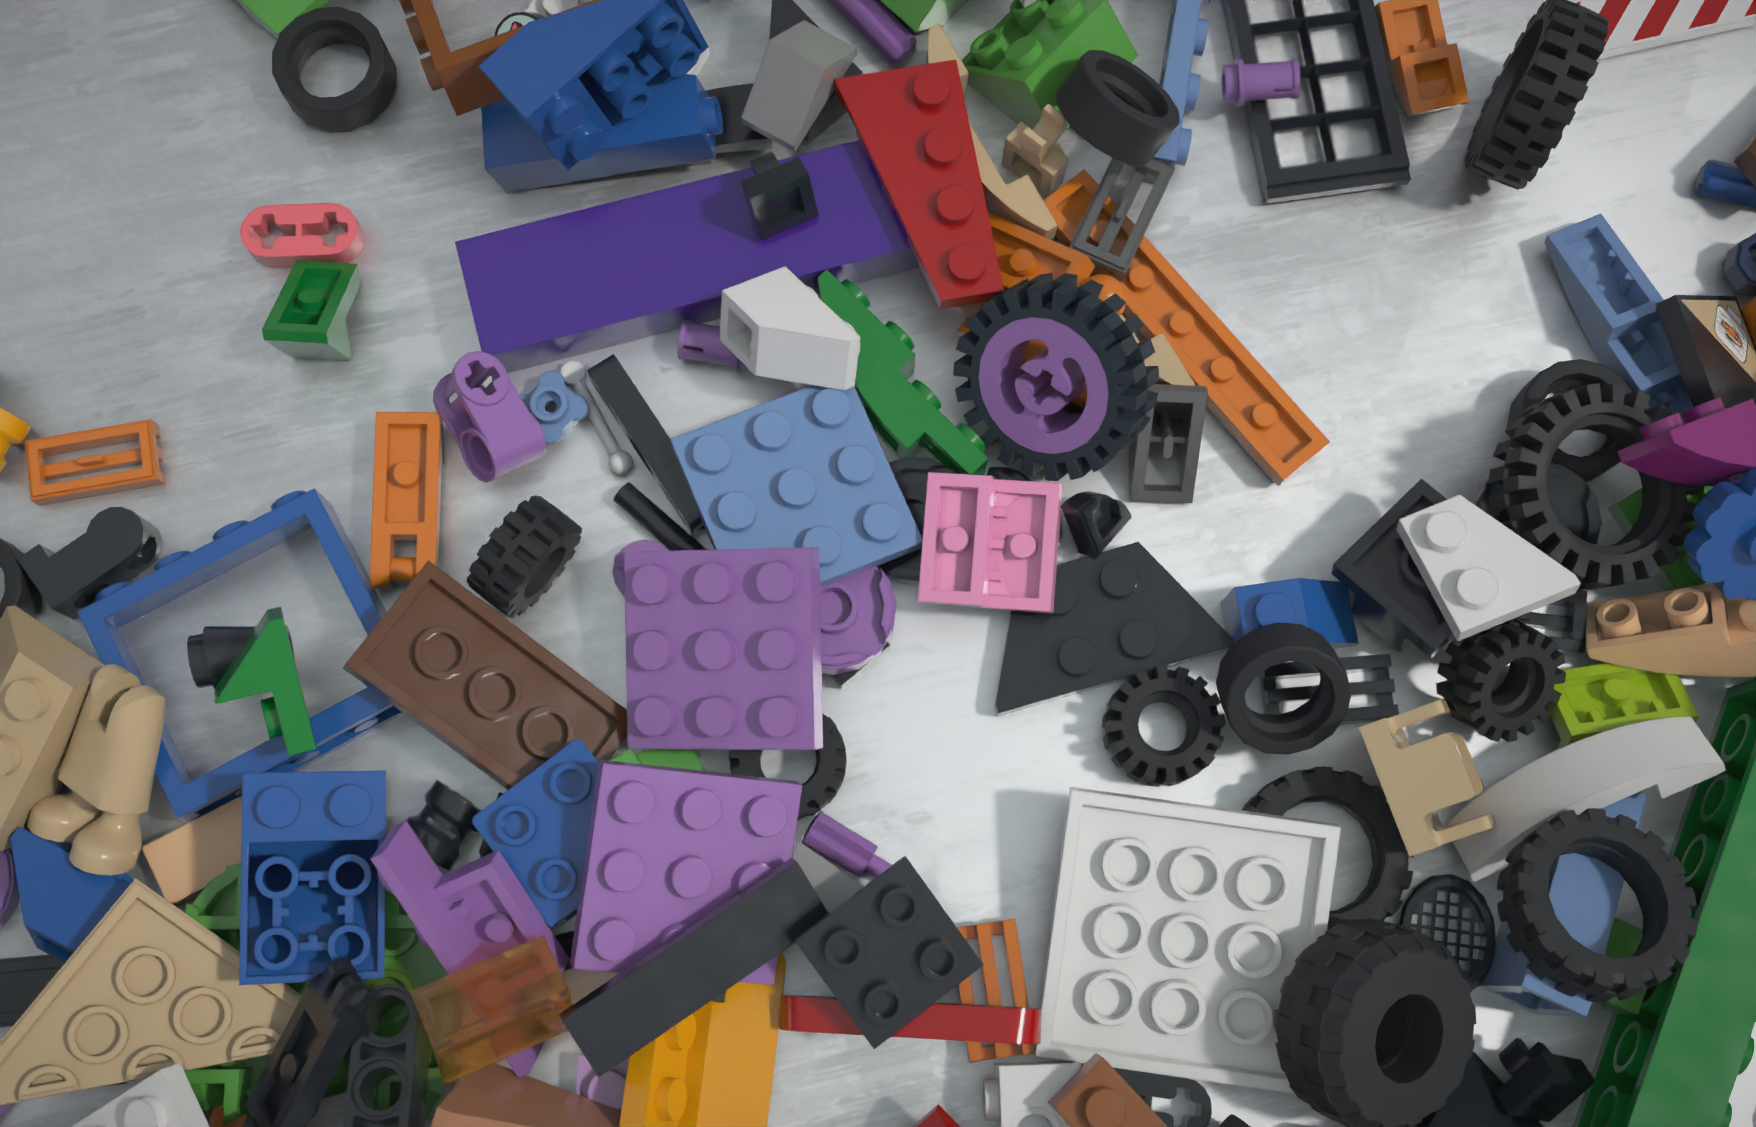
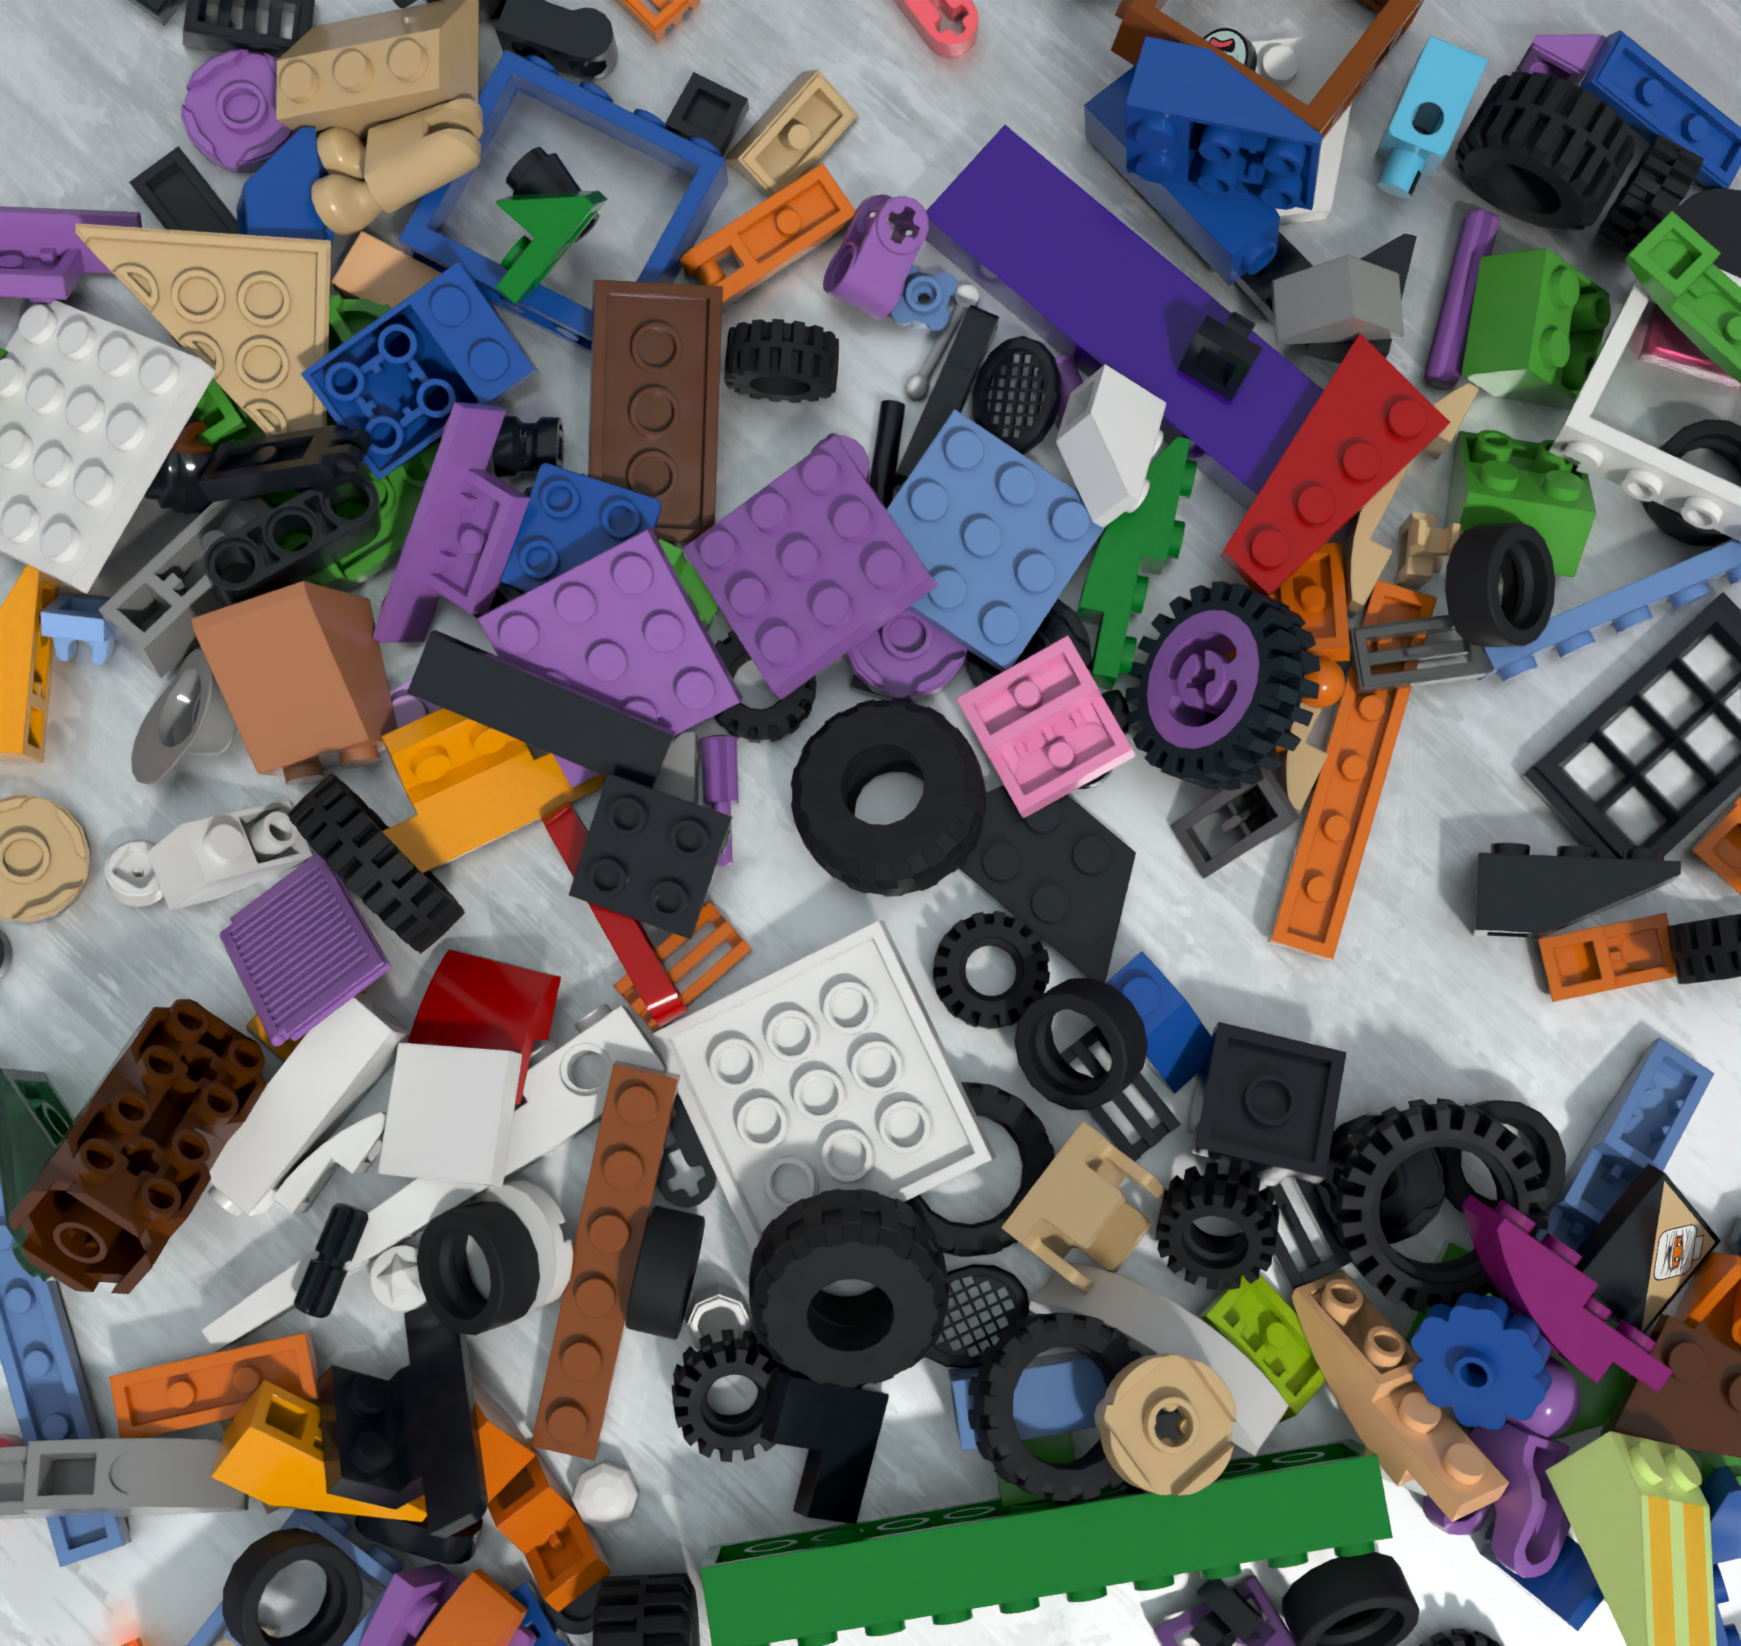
camera: 60 degrees right, 5 degrees up
green slope [262,260,361,360] -> none
clear orange panel [410,935,572,1083] -> none
black tile [1061,491,1132,558] -> none
medium lavender pin [1221,58,1300,108] -> none
white wing [1396,495,1581,641] -> none
black tile [1494,1038,1596,1122] -> none
none -> black plate [665,72,749,158]
none -> tan slope [724,70,858,198]
none -> black tyre [791,698,986,897]
none -> black piece [972,336,1061,455]
none -> tan plate [1094,1353,1237,1496]
none -> black slope [1473,843,1681,939]
none -> orange slope [1538,913,1676,1002]

